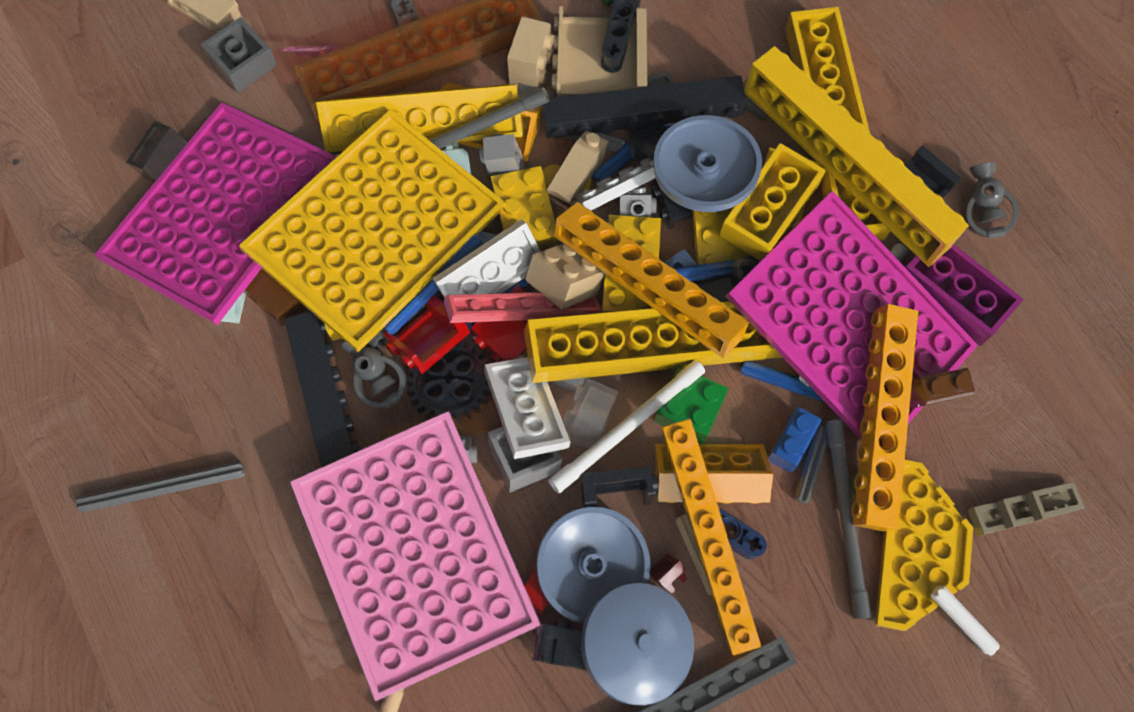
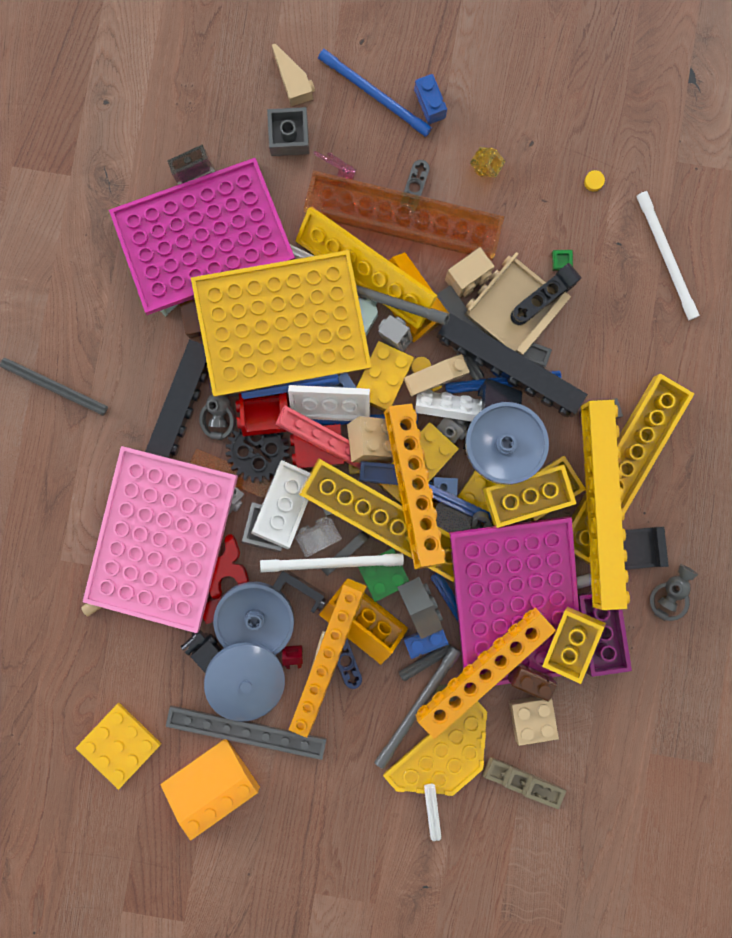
camera: 40 degrees right, 15 degrees up
none -> red piece [209,533,249,600]
none -> dark grey beam [321,531,370,576]
none -> dark blue tile [359,461,398,485]
none -> dark grey brick [397,577,443,639]
none -> tan brick [509,697,559,746]
none -> yellow brick [542,607,606,684]

